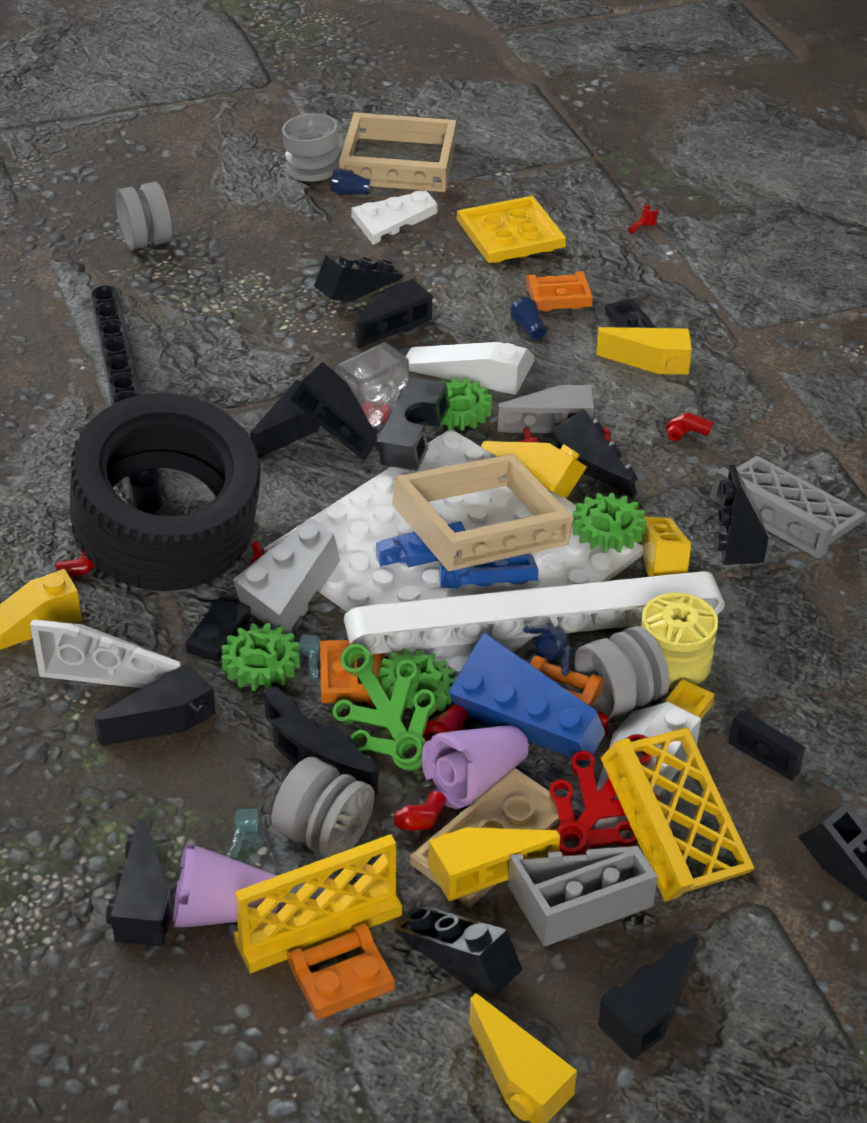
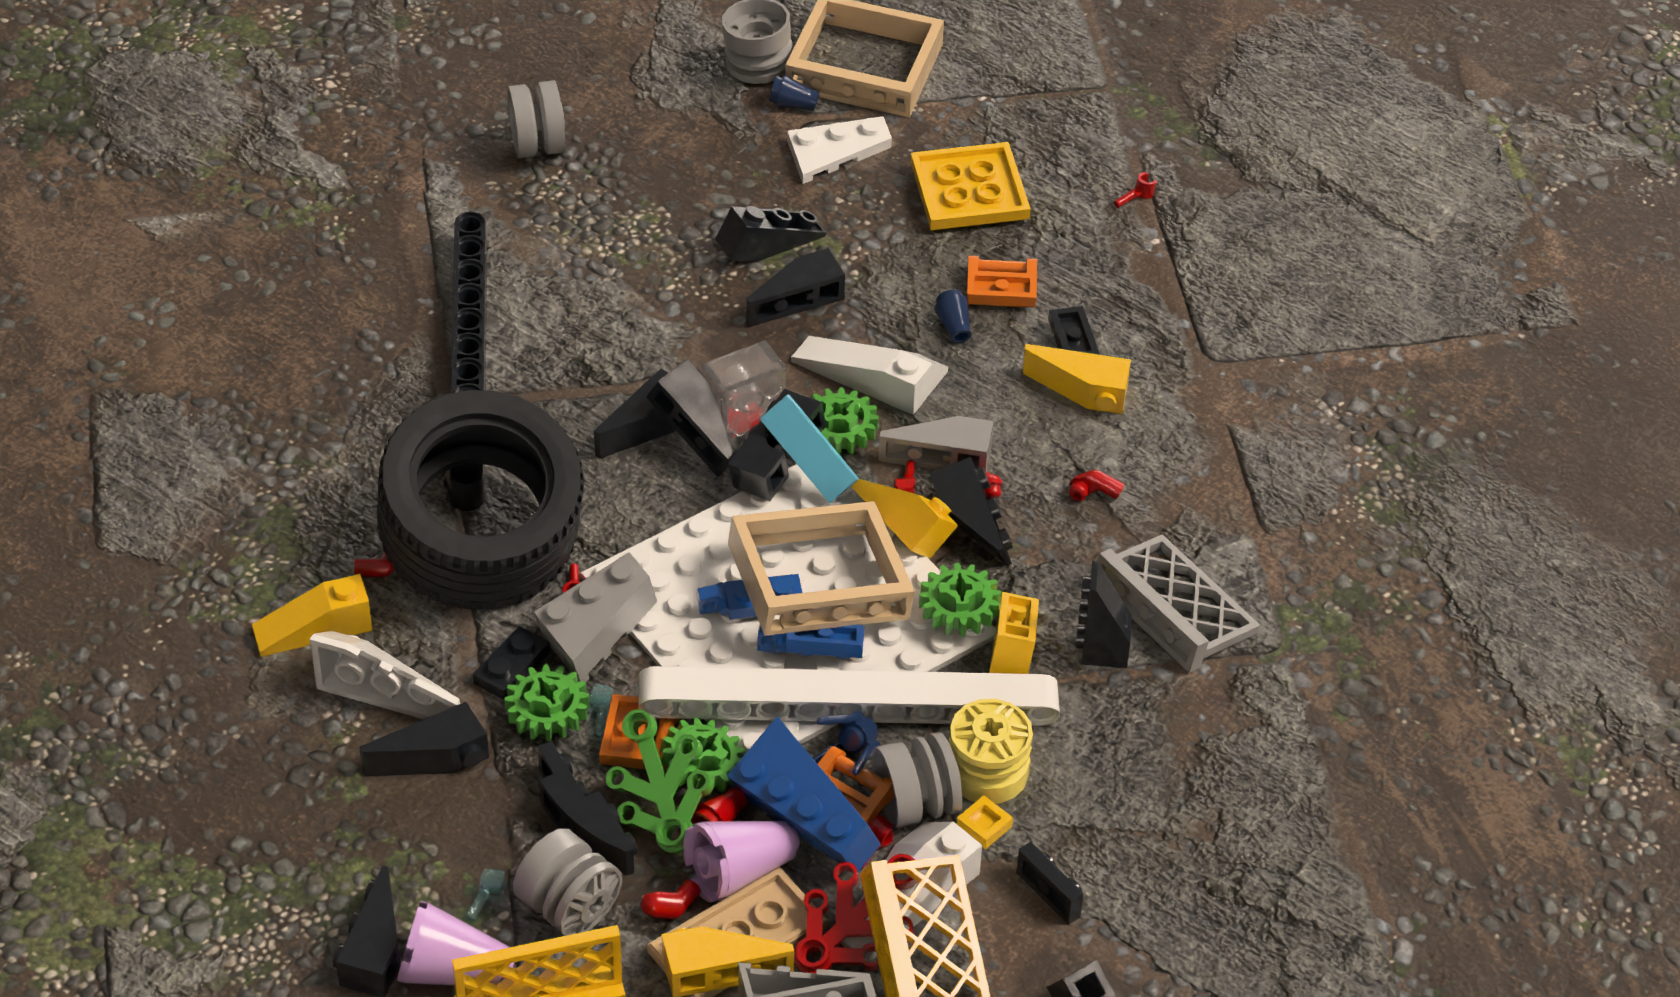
camera: 10 degrees right, 5 degrees up
none -> medium azure tile [760,395,859,503]

